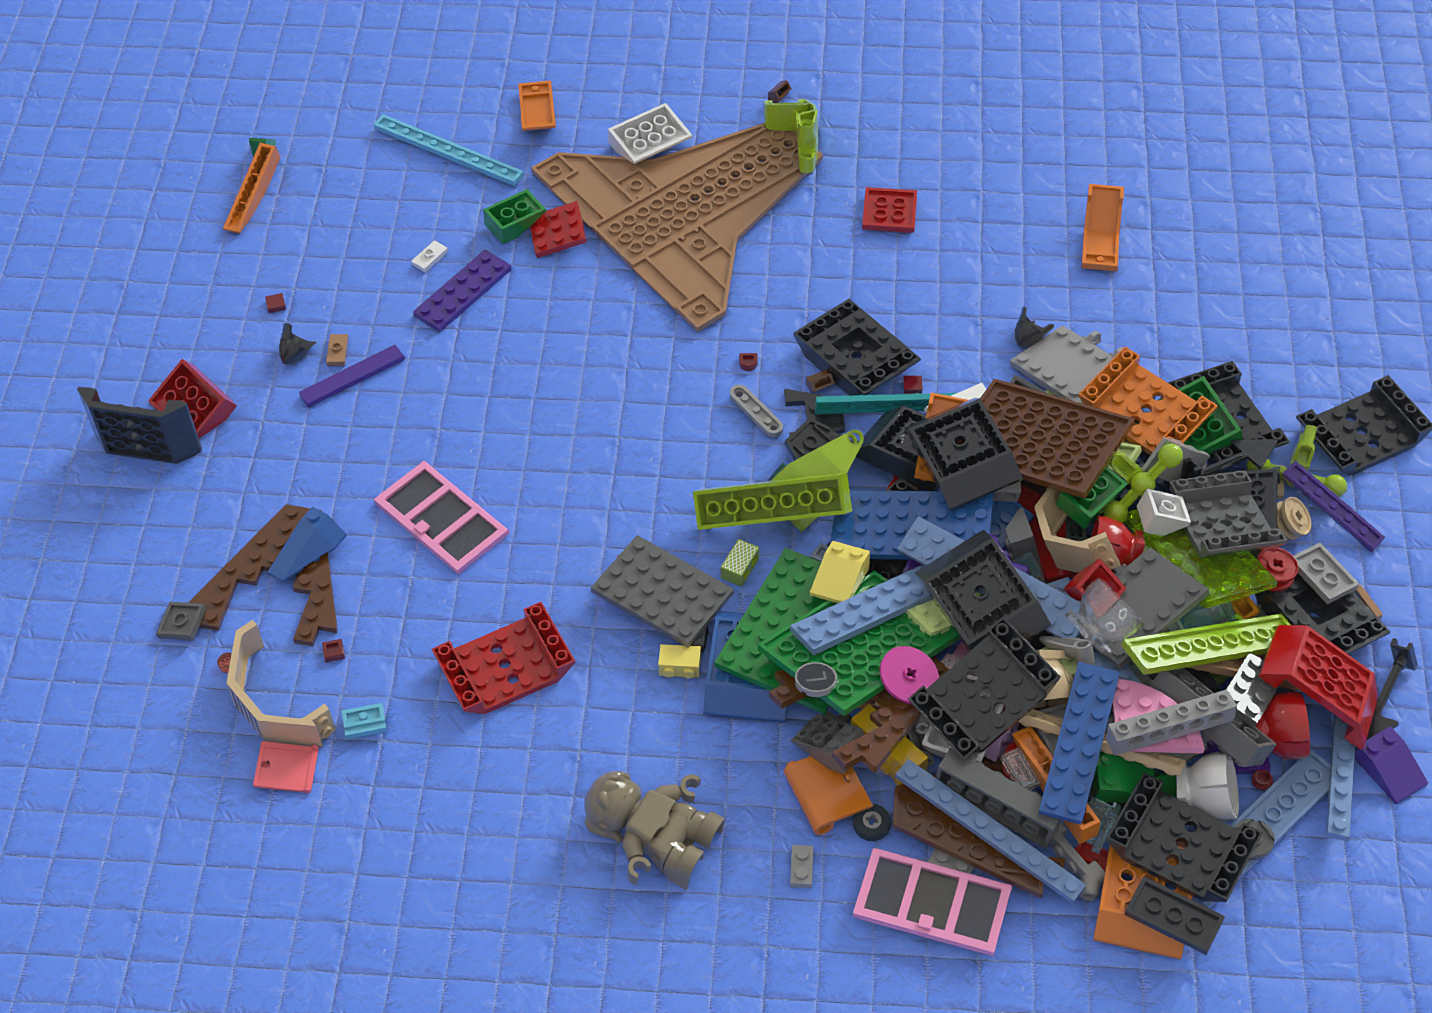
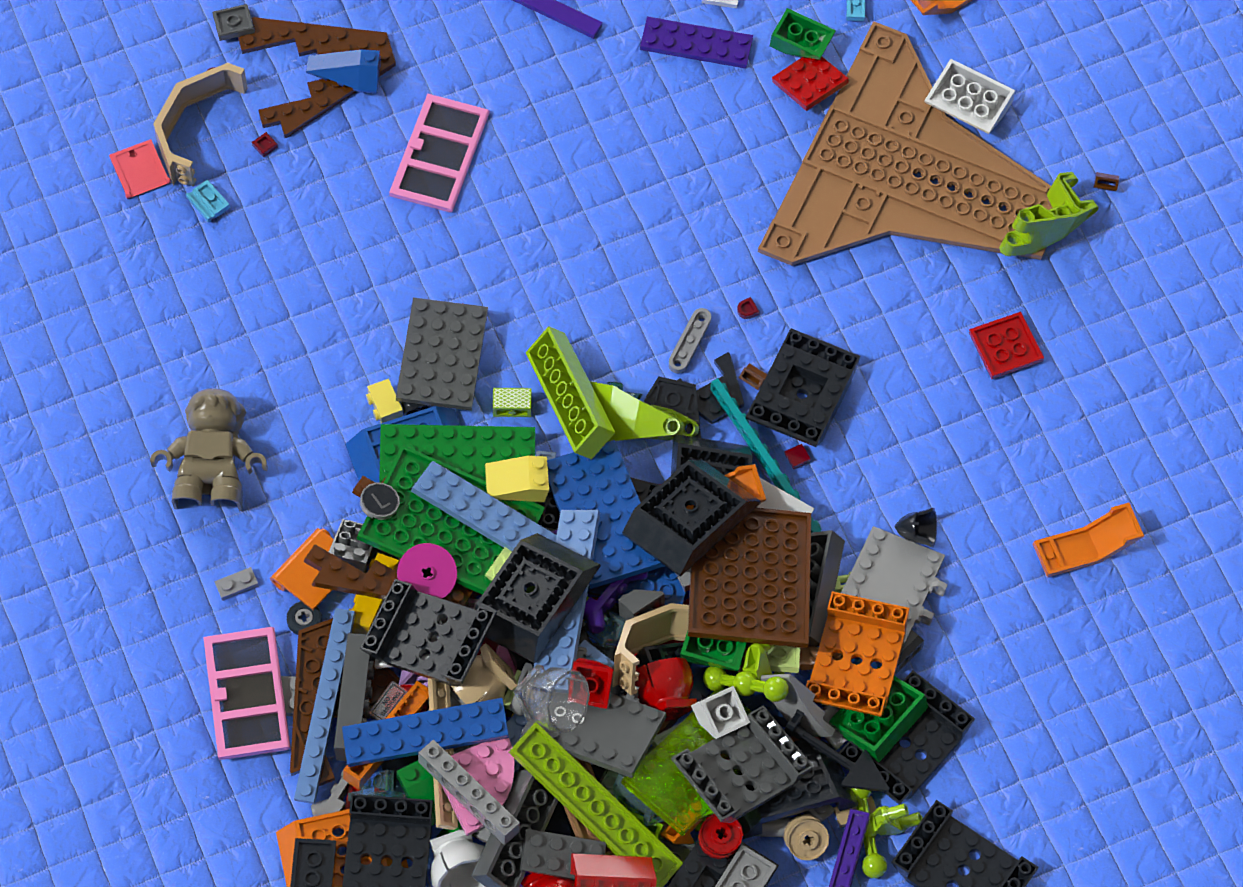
camera: 60 degrees right, 10 degrees up
red slope [432,602,575,714] -> none

